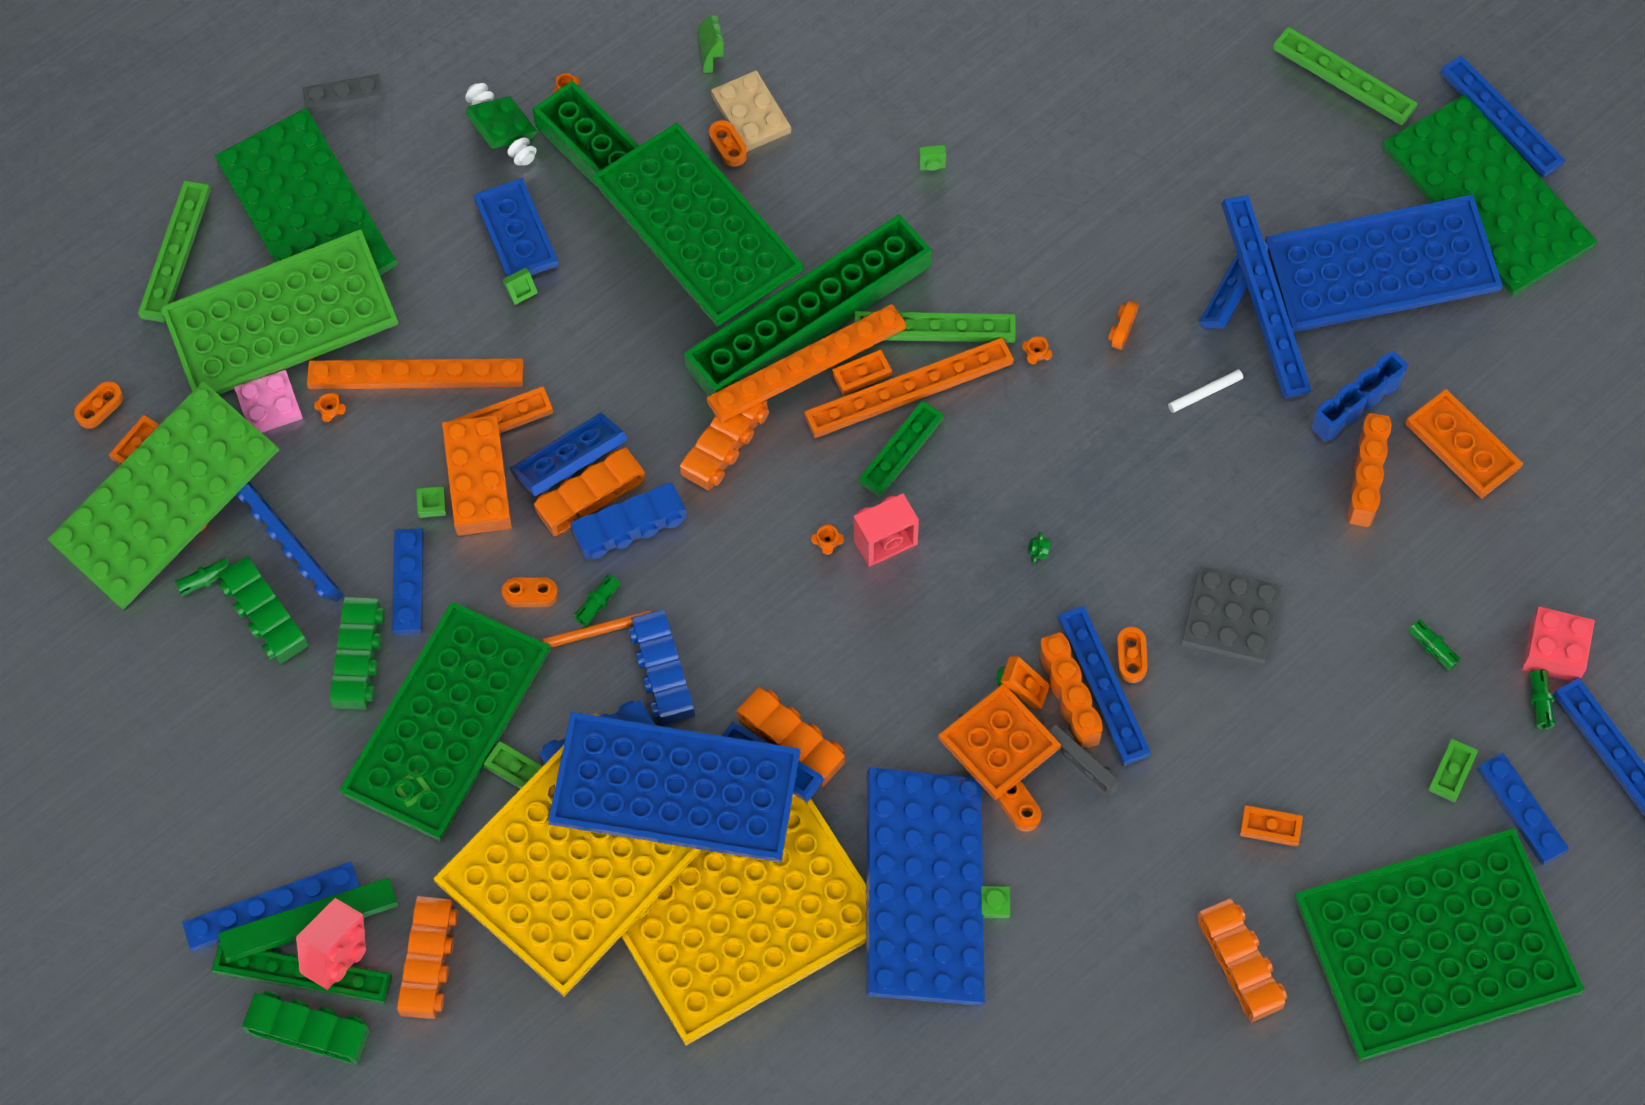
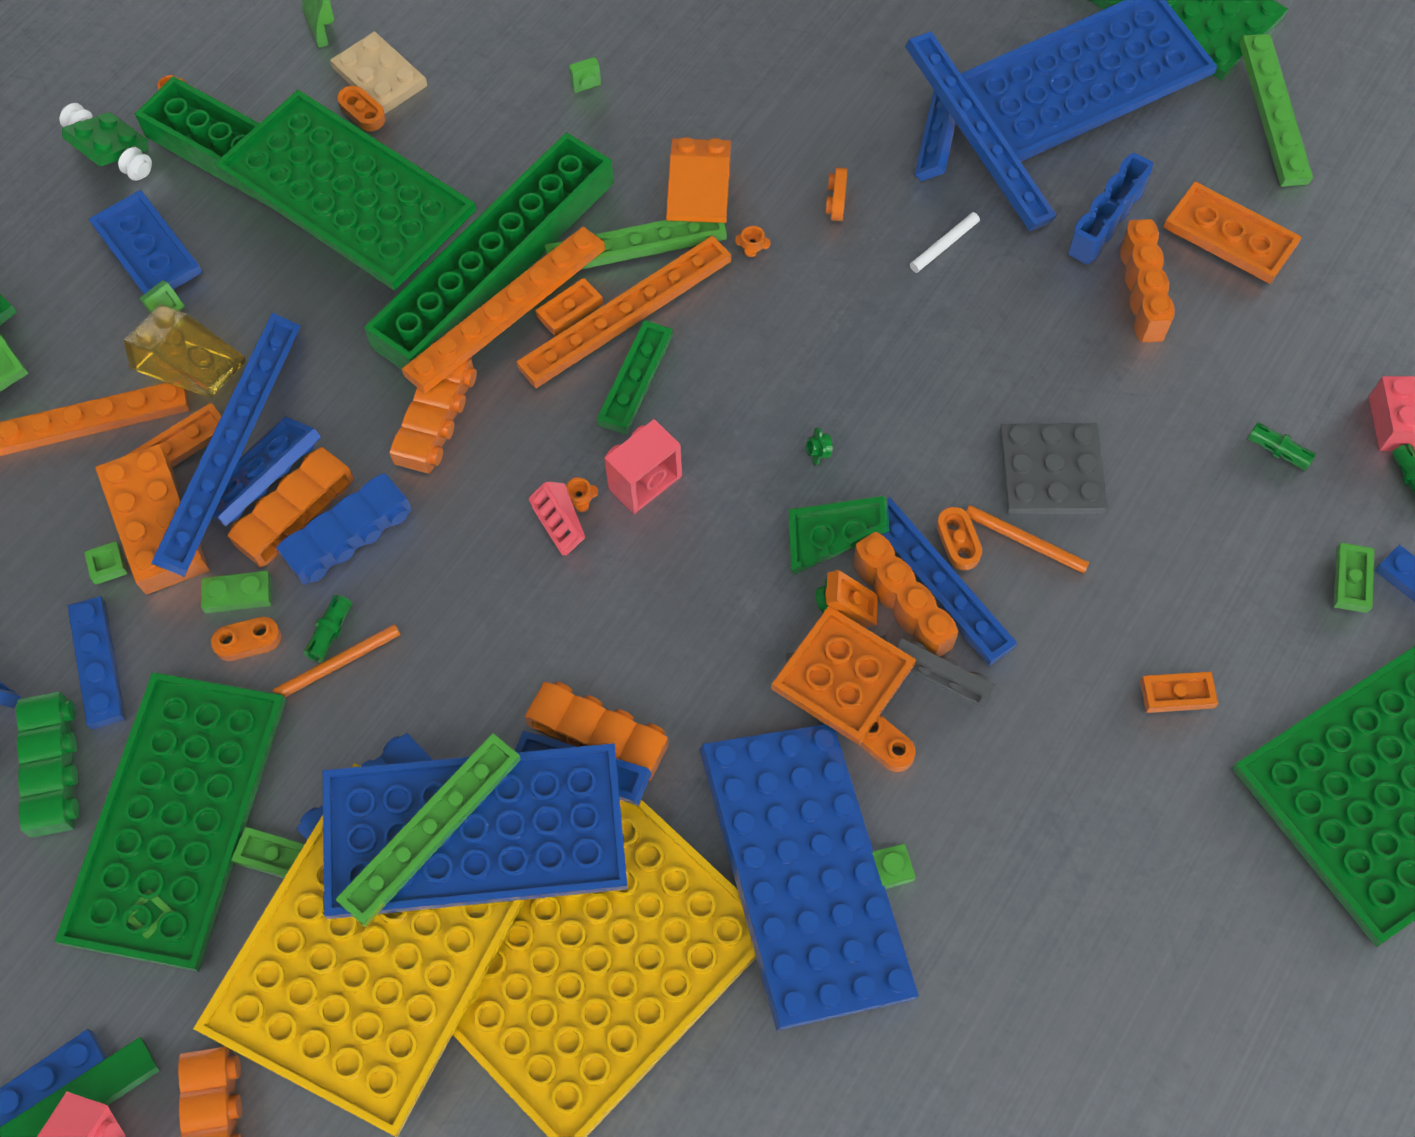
camera: 15 degrees left, 0 degrees up
blue brick [628,609,695,726] -> none
orange brick [1197,898,1287,1023] -> none
none -> clear yellow slope [123,304,246,398]
none -> blue plate [151,312,301,577]
none -> bright green plate [201,571,272,613]
none -> bright green plate [335,733,521,927]
none -> coral slope [529,482,586,556]
none -> orange slope [666,137,731,223]
none -> green wing [788,496,890,575]
none -> orange bar [966,505,1090,574]
none -> bright green plate [1239,34,1313,187]

